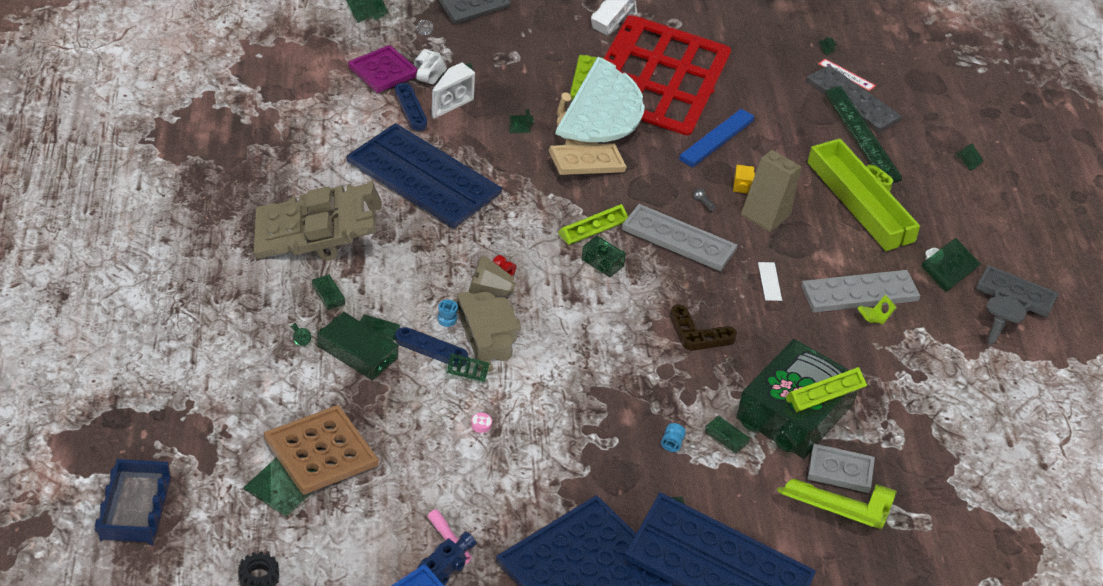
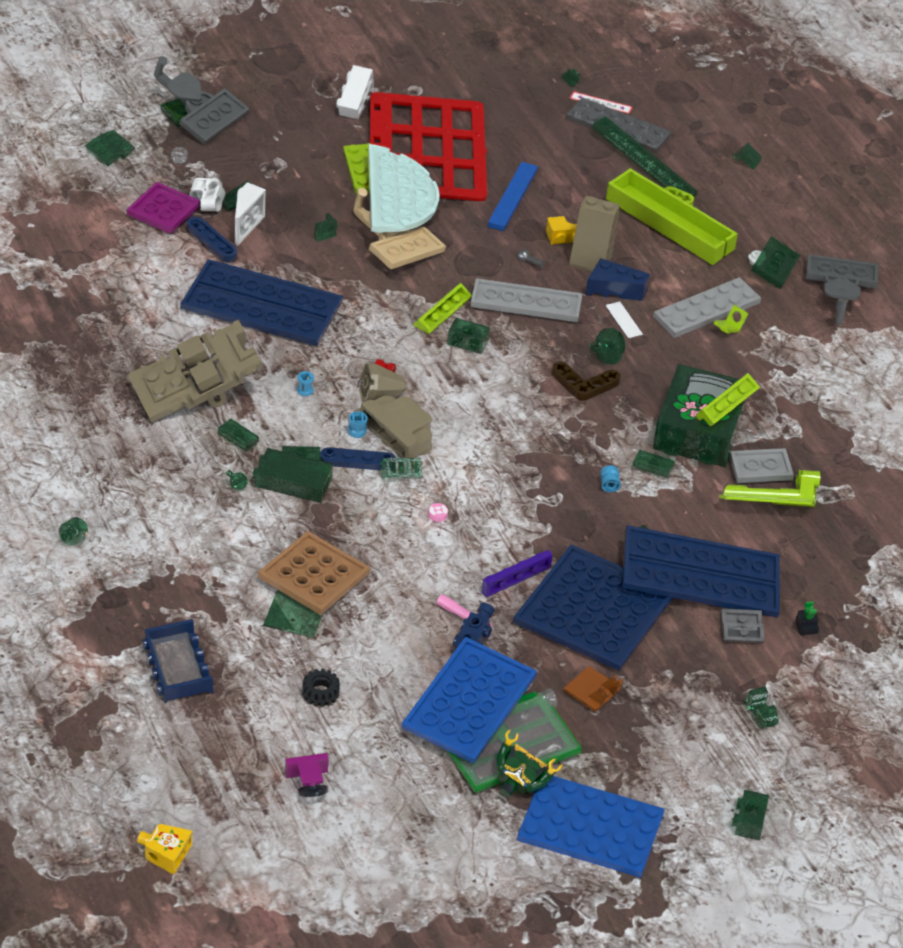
camera: 20 degrees left, 0 degrees up
none -> clear green head [59,517,88,546]
none -> dark azure bush [297,371,314,396]
none -> dark purple plate [481,550,552,598]
none -> dark blue wedge [586,258,650,301]
none -> clear green tile [589,328,625,364]

